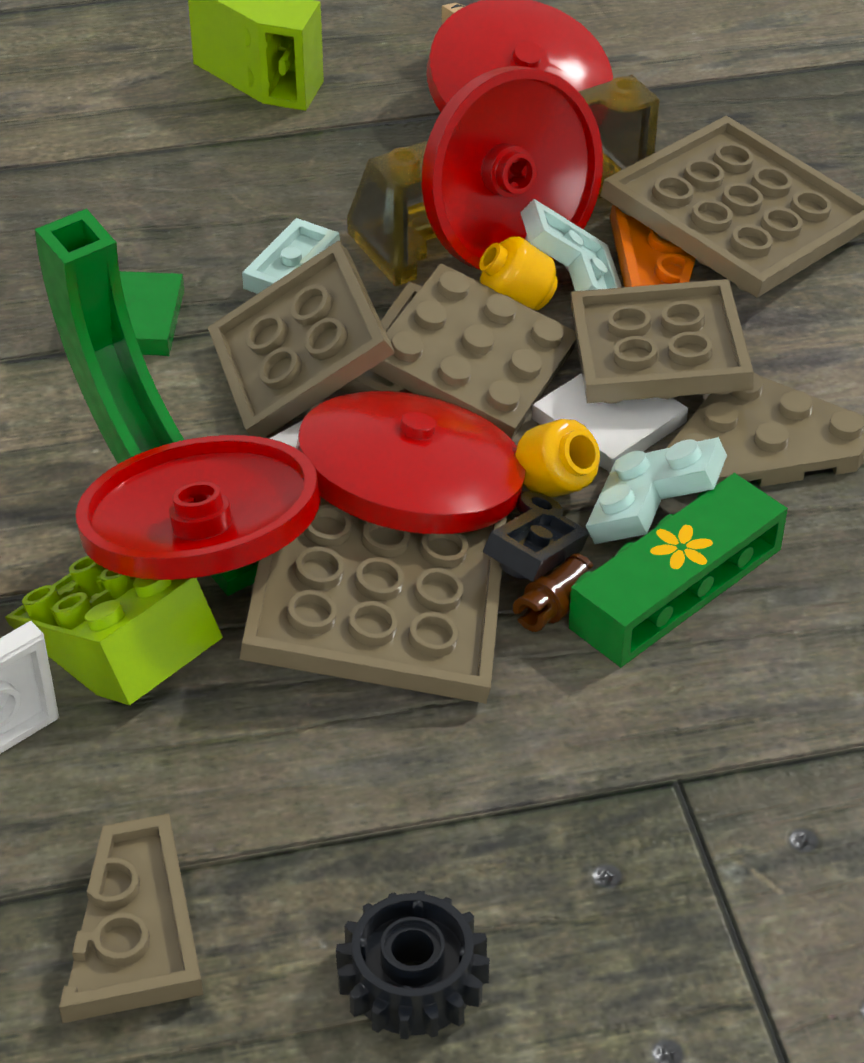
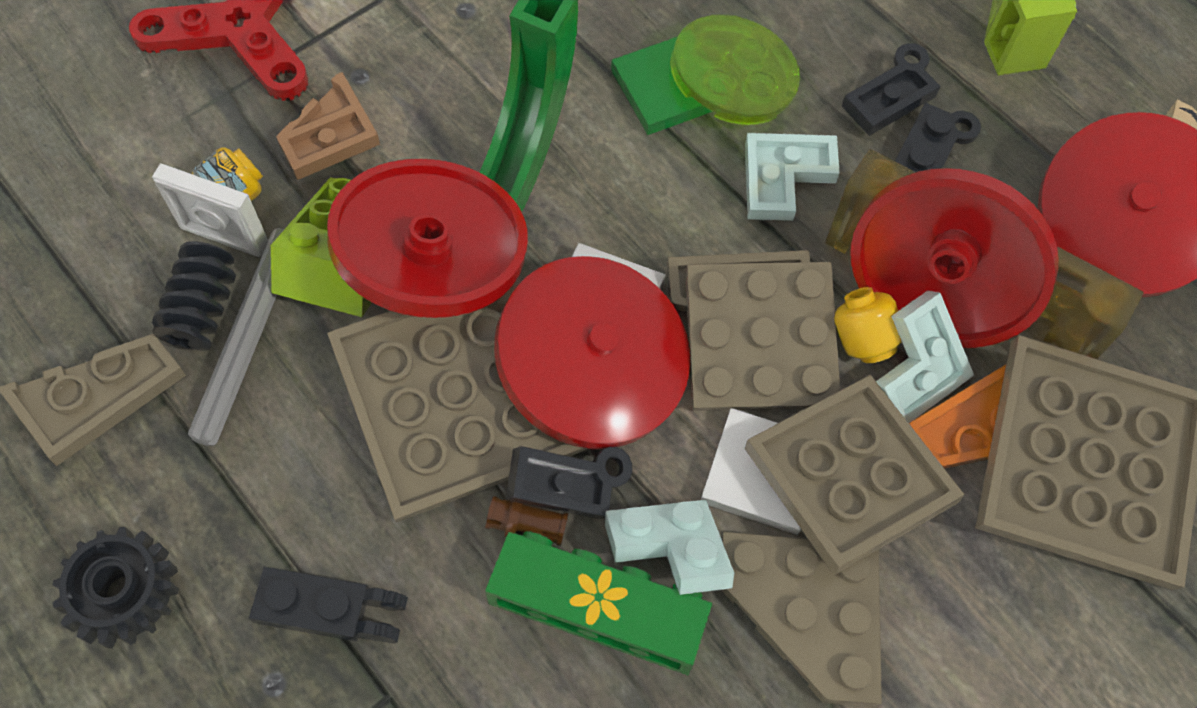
camera: 60 degrees right, 20 degrees up
dark tan plate [208,240,395,438] -> none
yellow head [515,419,600,497] -> none
none -> black piece [152,241,237,351]
none -> light grey axle [188,228,284,446]
none -> black hinge [249,566,408,643]
none -> clear neon green tile [670,15,800,125]
none -> black hinge [842,43,941,136]
none -> black hinge [888,102,981,180]

